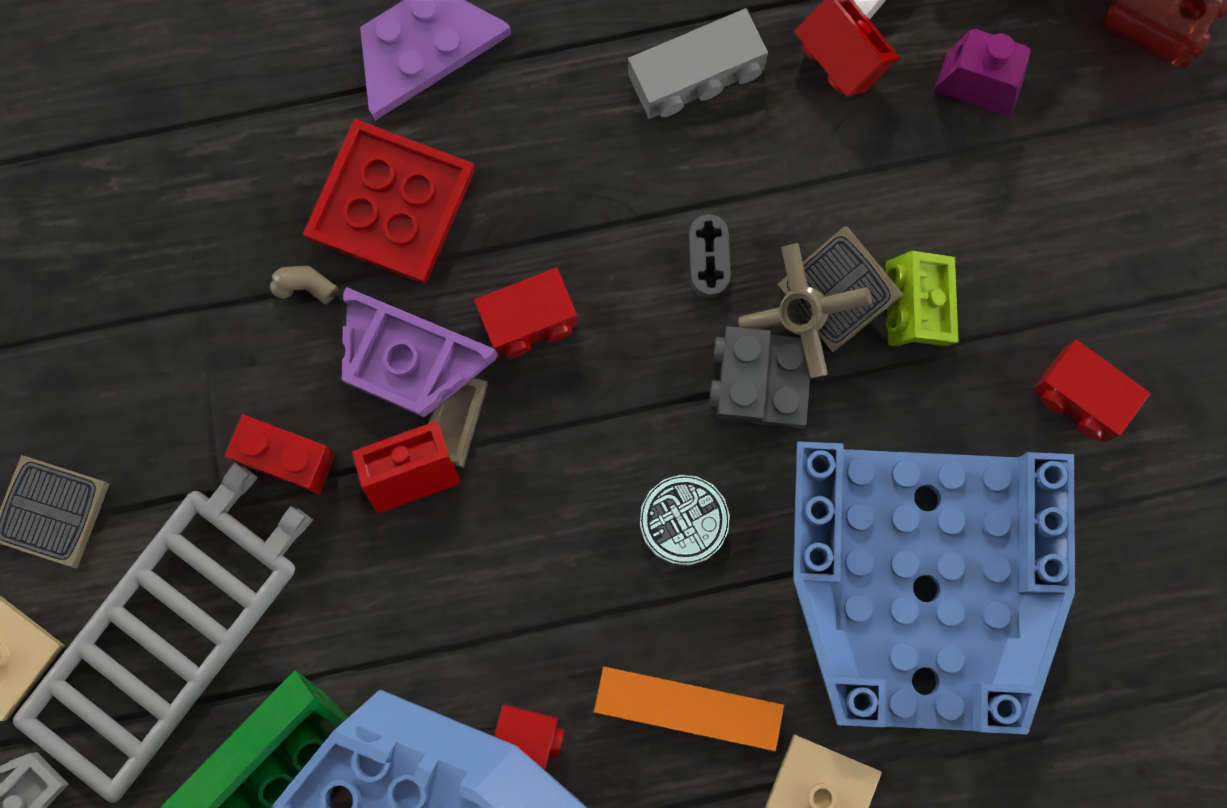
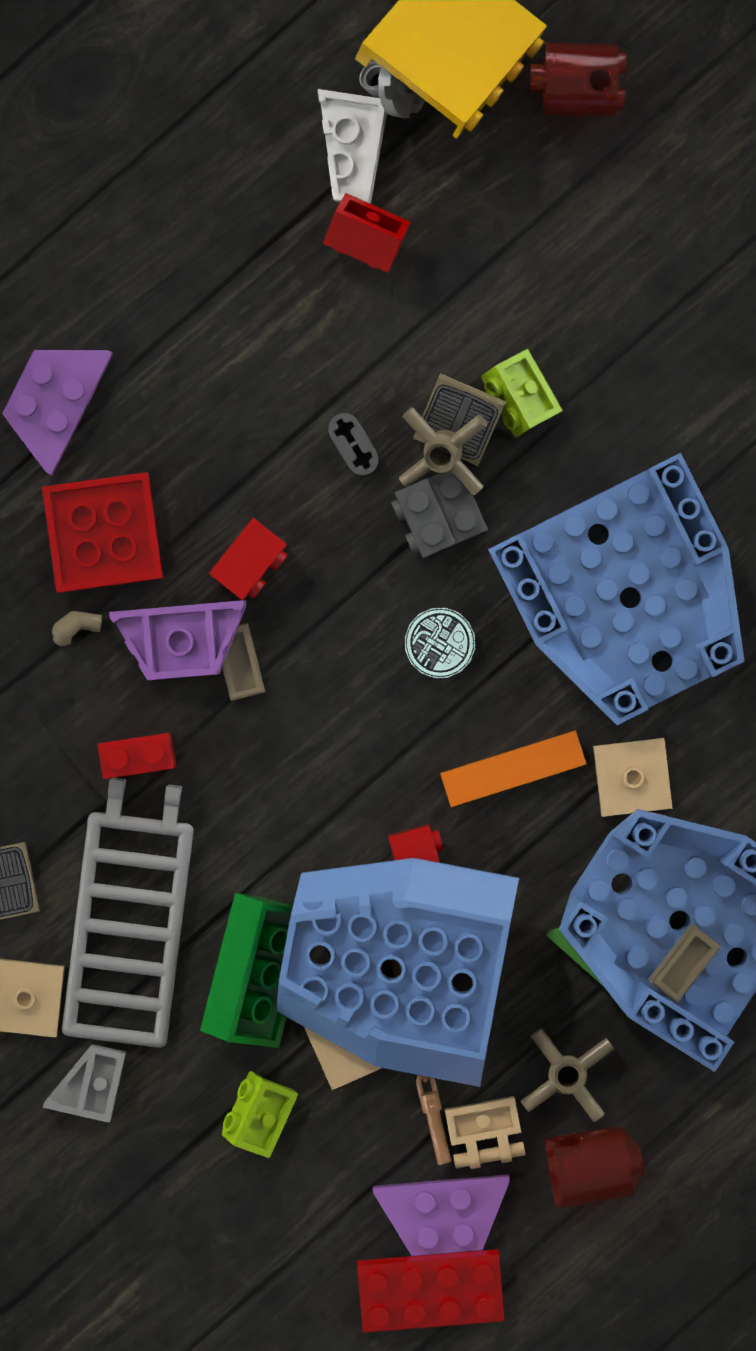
camera: 30 degrees left, 10 degrees up
red panel [352,421,460,513] -> none
light grey brick [628,8,768,119] -> none
magenta torso [934,29,1031,117] -> none
red brick [1033,339,1151,443] -> none

